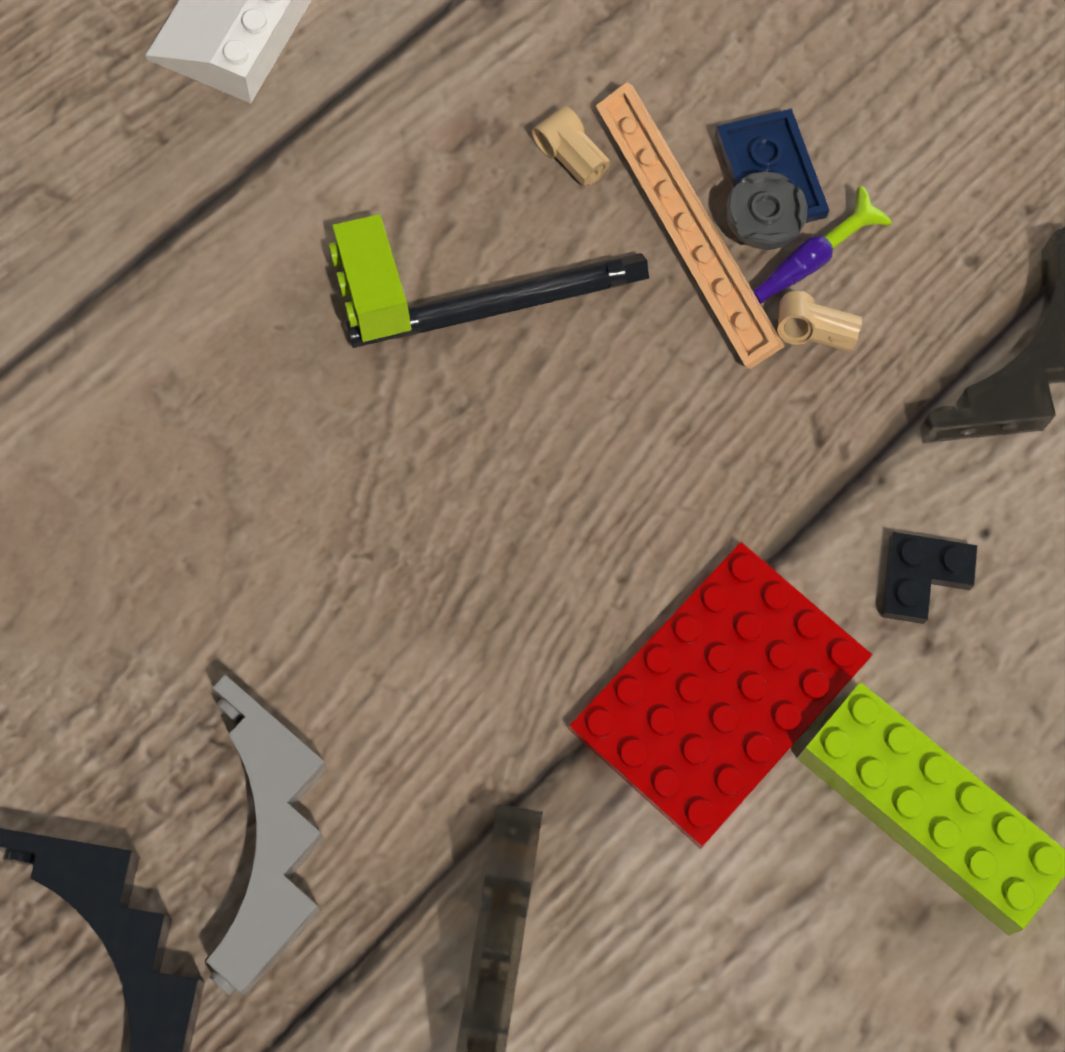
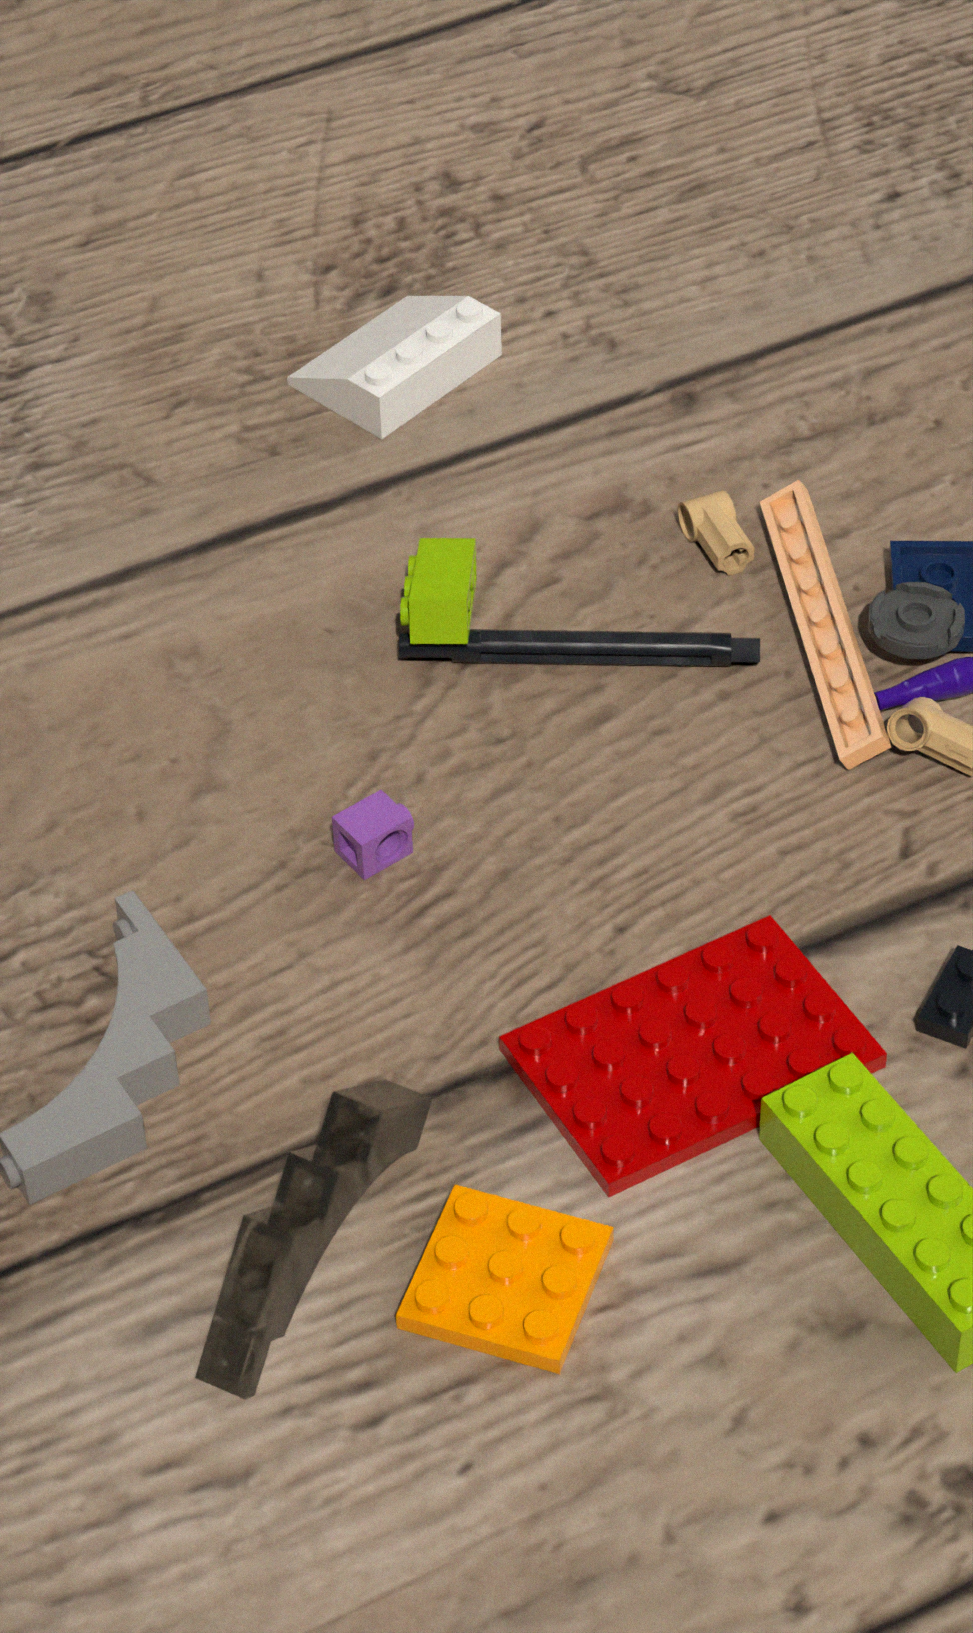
camera: 25 degrees right, 25 degrees down
none -> medium lavender brick [332,790,414,880]
none -> light orange plate [396,1184,614,1374]

